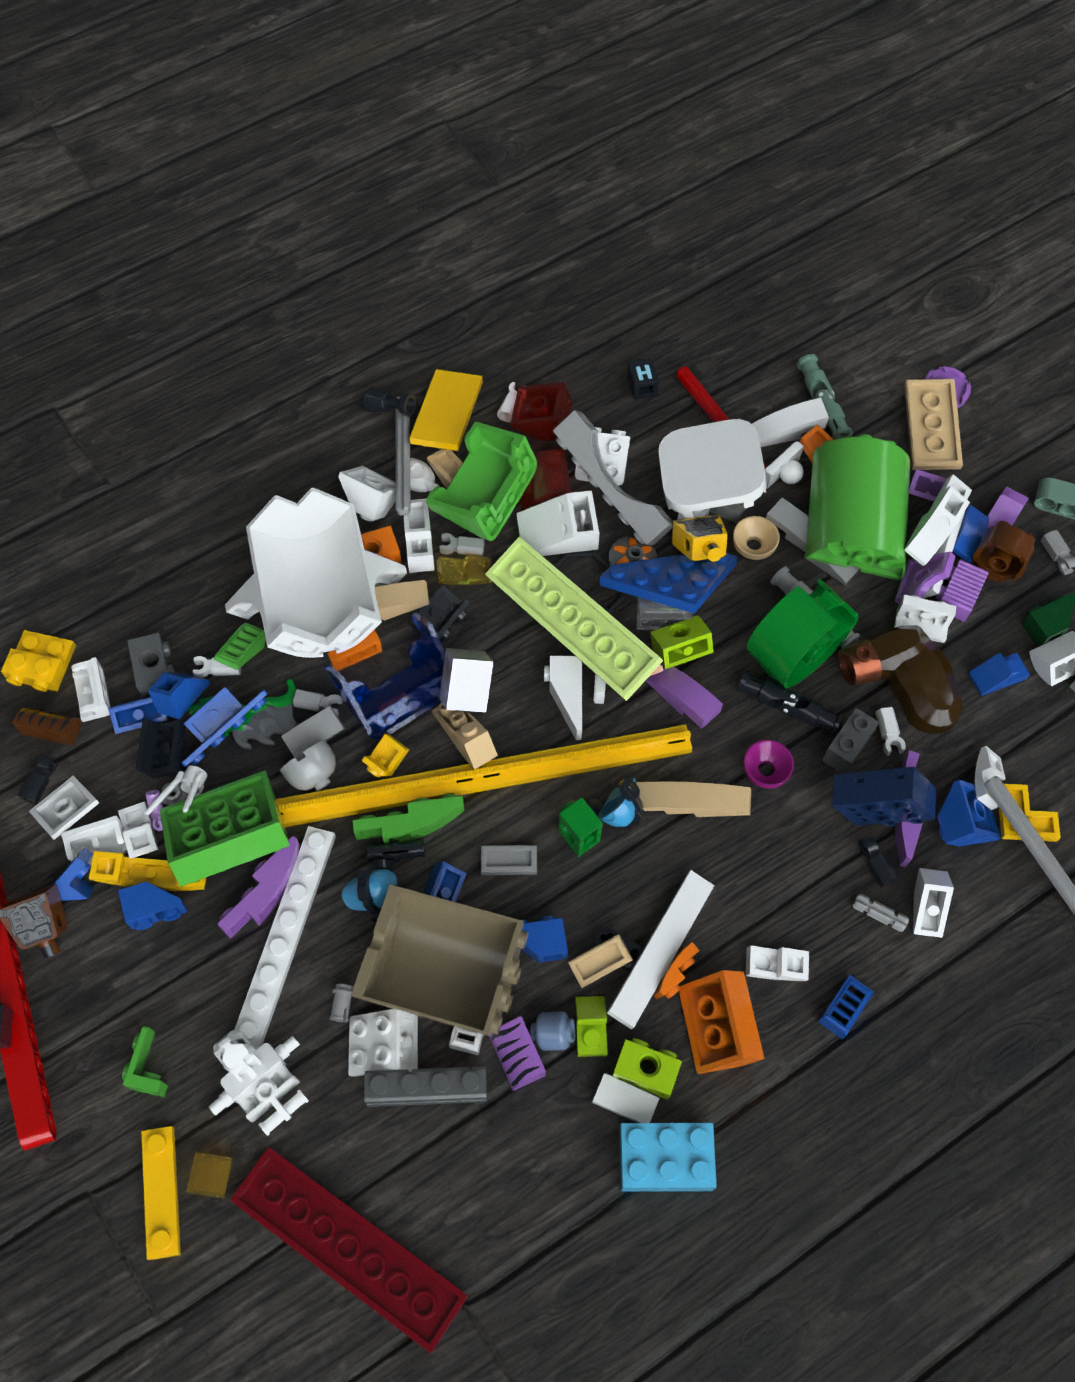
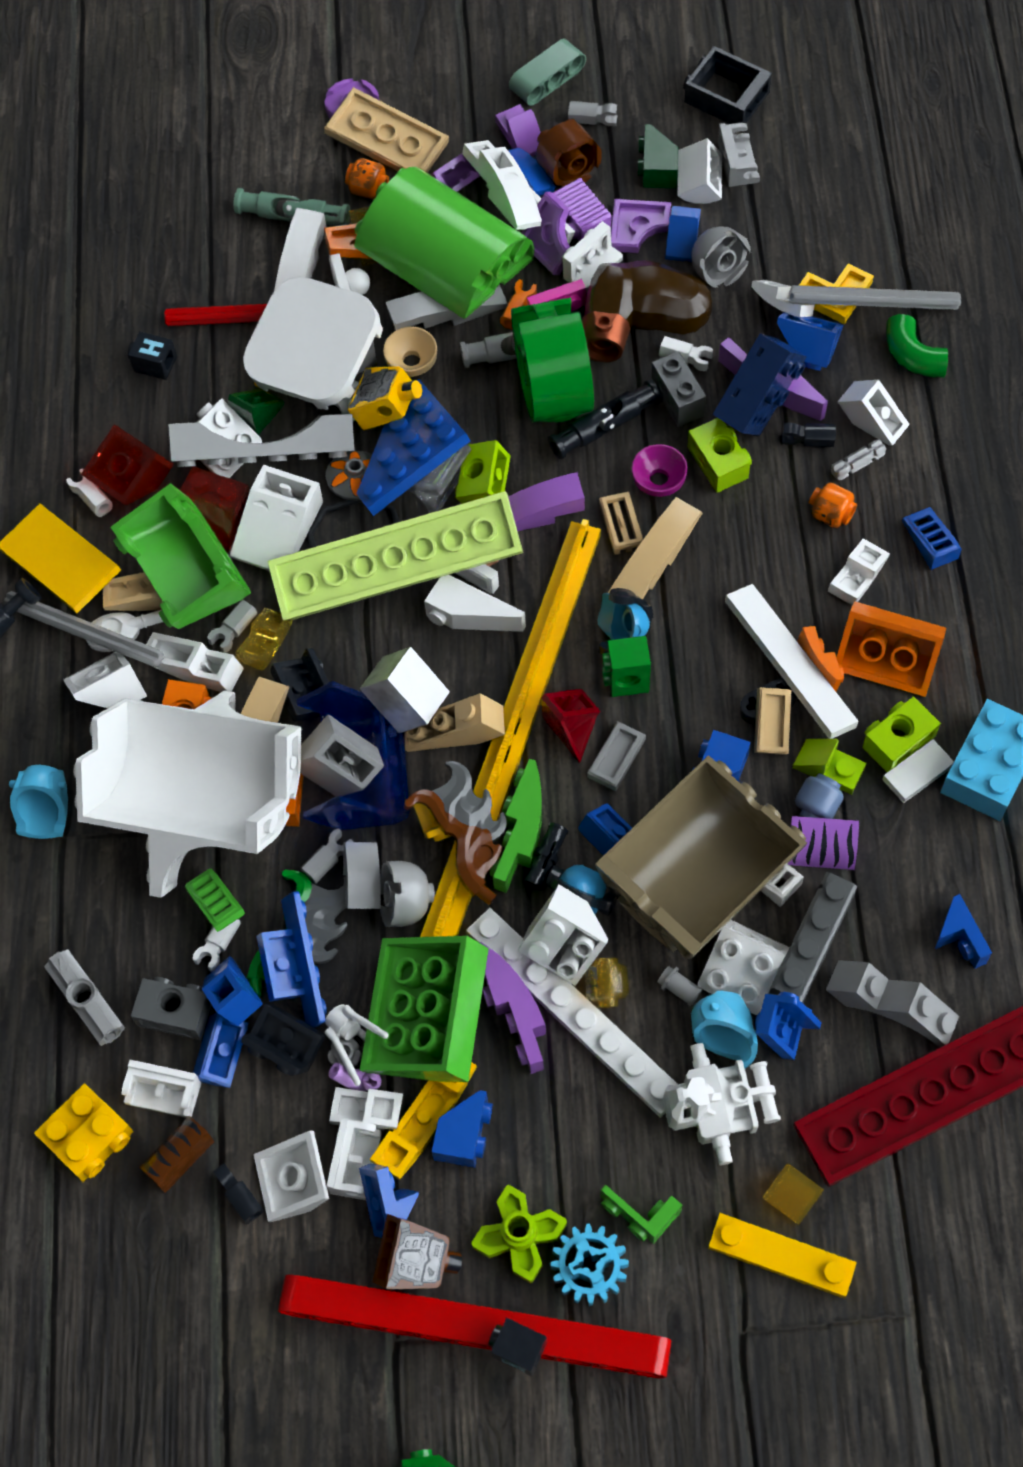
camera: 55 degrees left, 0 degrees up
none -> medium azure helmet [9,765,68,839]
none -> light grey piece [44,949,125,1046]
none -> dark green slope [228,388,284,436]
none -> light grey slope [300,714,384,797]
none -> orange head [345,158,389,200]
none -> piece [403,761,507,906]
none -> lime plant [472,1185,567,1283]
none -> orange bar [500,279,537,330]
none -> white slope [518,885,608,986]
none -> dark pink plate [527,279,586,311]
none -> dark red slope [541,689,601,763]
none -> medium azure gear [551,1224,629,1306]
none -> clear yellow head [584,958,629,1008]
none -> tan tile [599,491,643,555]
none -> medium lavender tile [611,199,671,253]
none -> lime brick [687,418,752,493]
none -> light grey cylinder [691,226,750,288]
none -> medium azure helmet [691,991,758,1069]
none -> blue bracket [755,992,822,1060]
none -> orange head [809,483,857,528]
none -> light grey arch [826,960,959,1046]
none -> green cylinder [886,314,948,378]
none -> blue slope [935,894,992,969]

